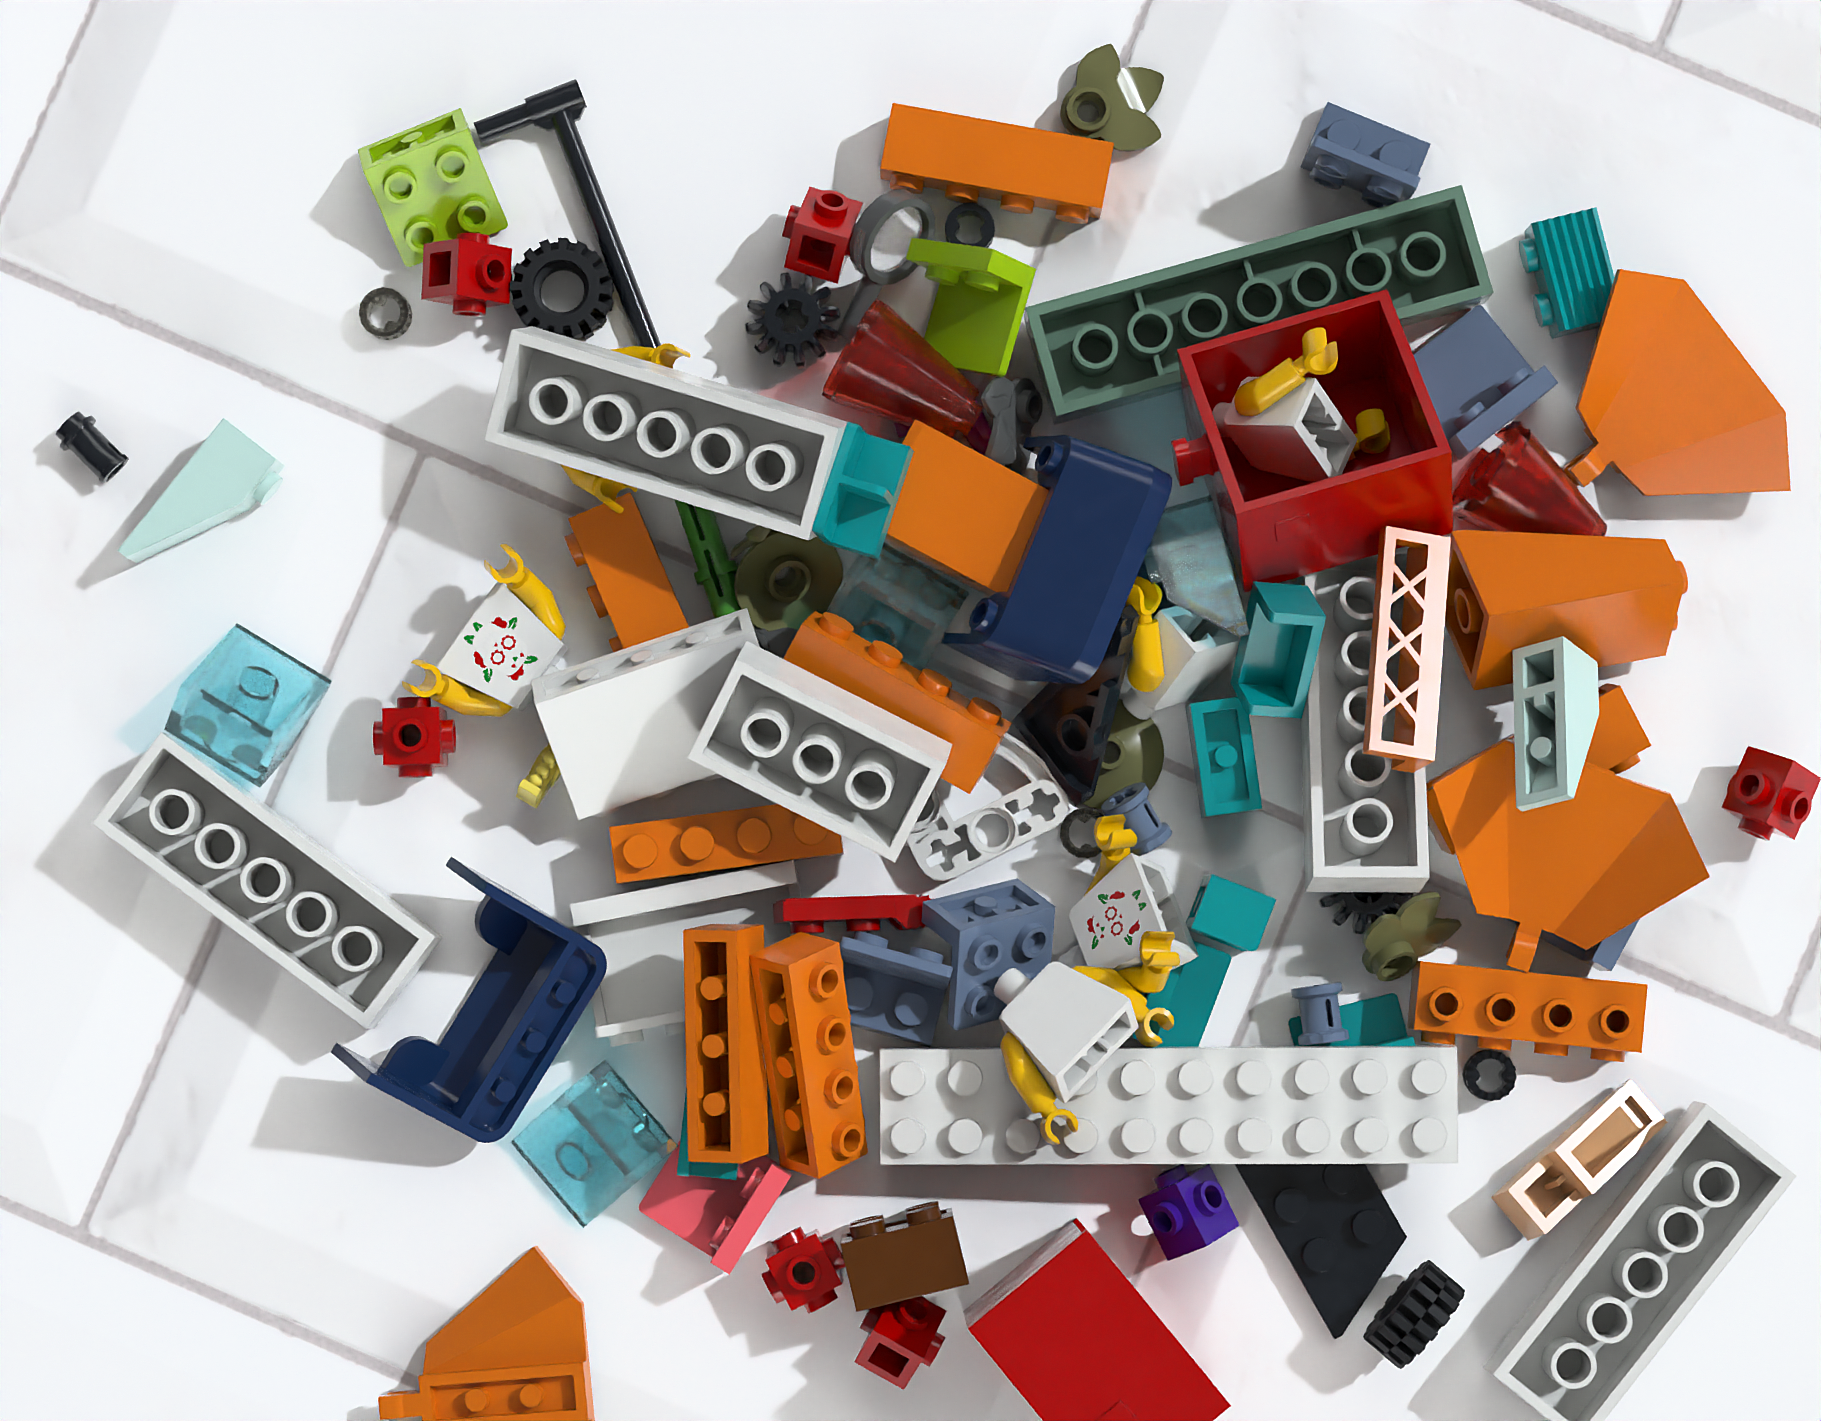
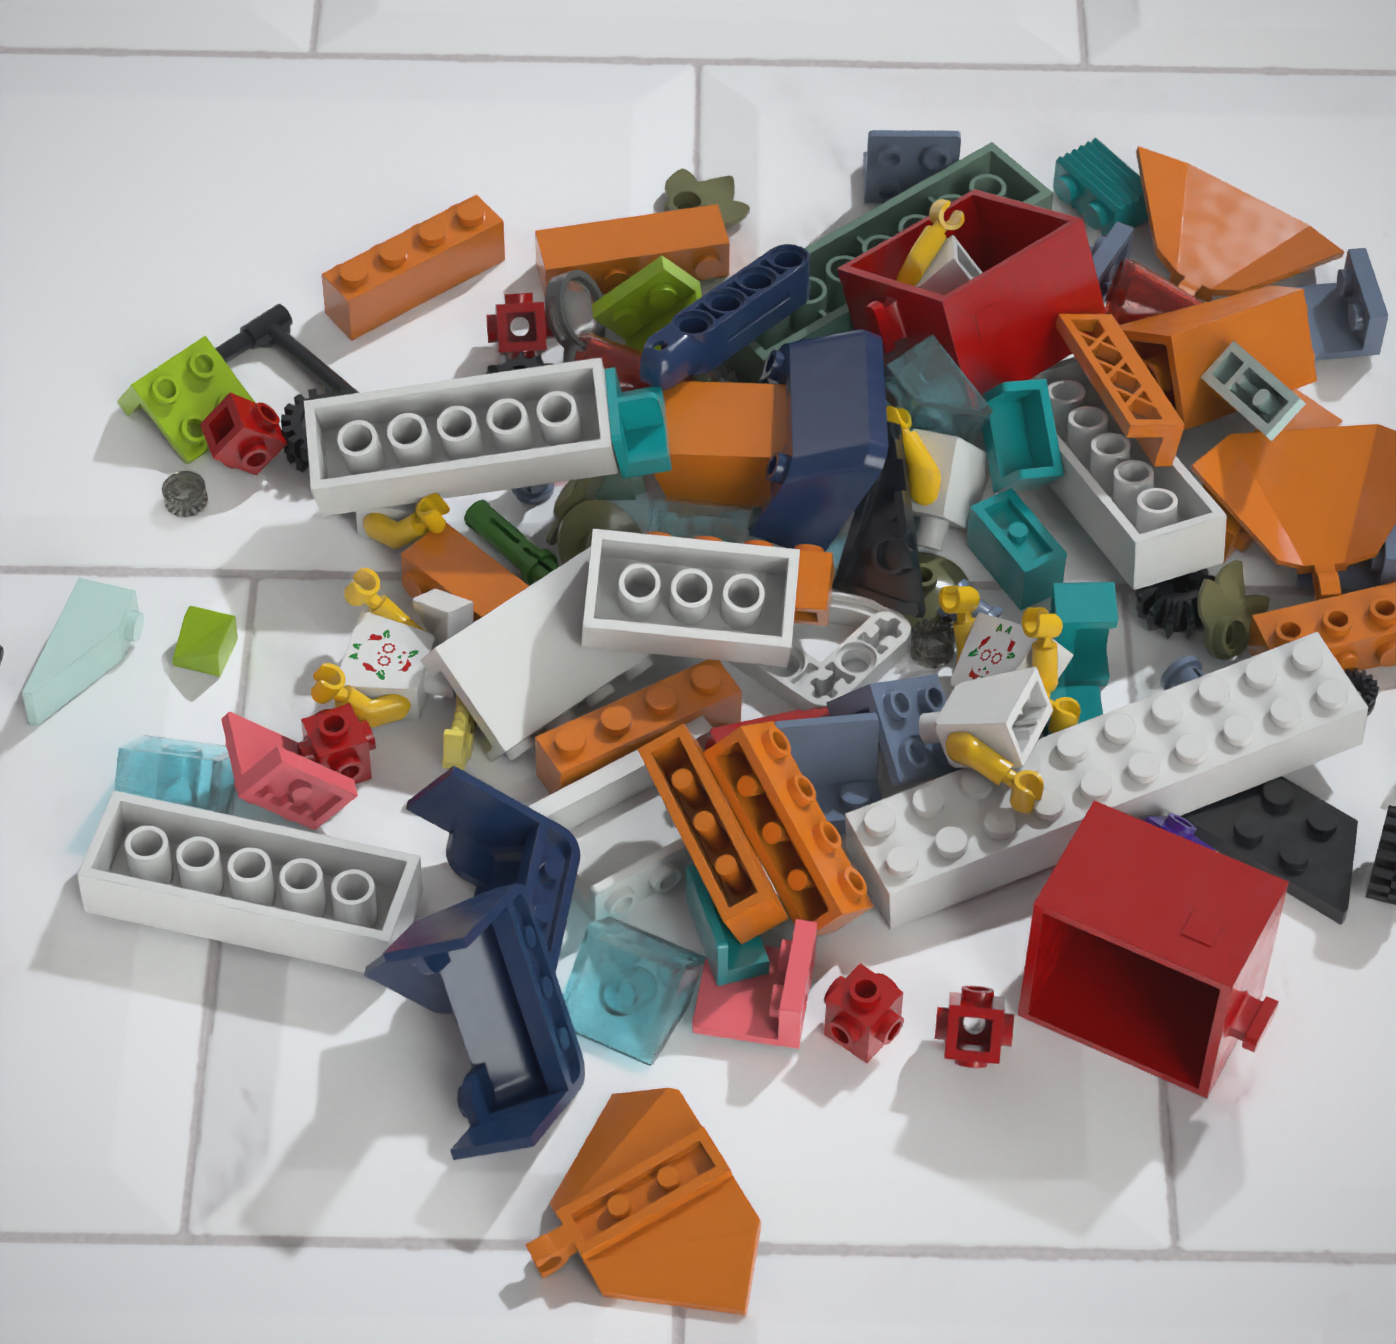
camera: 25 degrees left, 35 degrees down
reddish brown slope [840,1201,969,1312] -> none
none -> lime slope [172,606,238,677]
none -> coral bracket [221,712,358,830]
none -> orange brick [321,194,505,341]
none -> dark blue windscreen [383,883,585,1160]
none -> white slope [413,589,473,646]
none -> dark blue piece [640,244,810,391]
none -> sand blue bracket [1290,247,1389,361]

